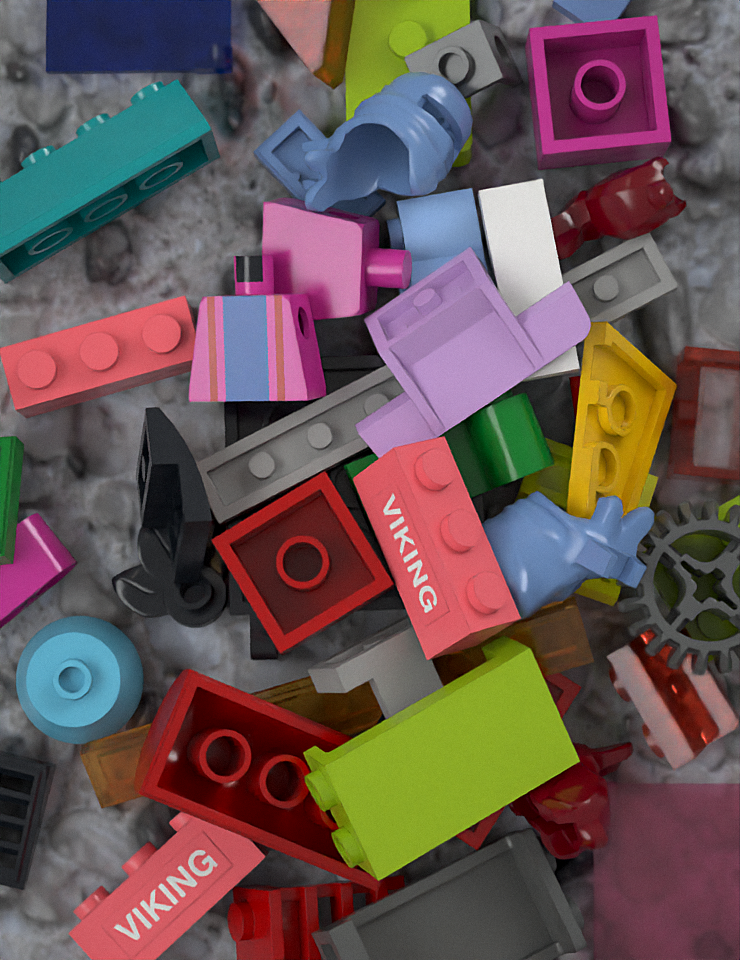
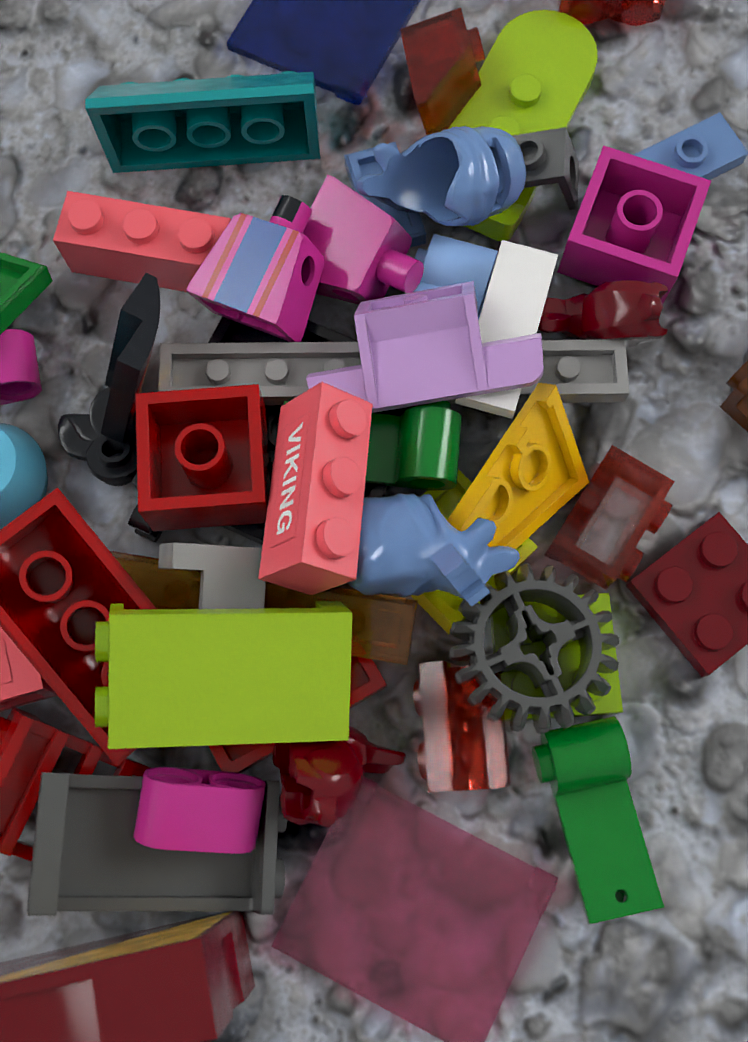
camera: 25 degrees right, 10 degrees down
none -> dark pink beam [133,767,265,854]

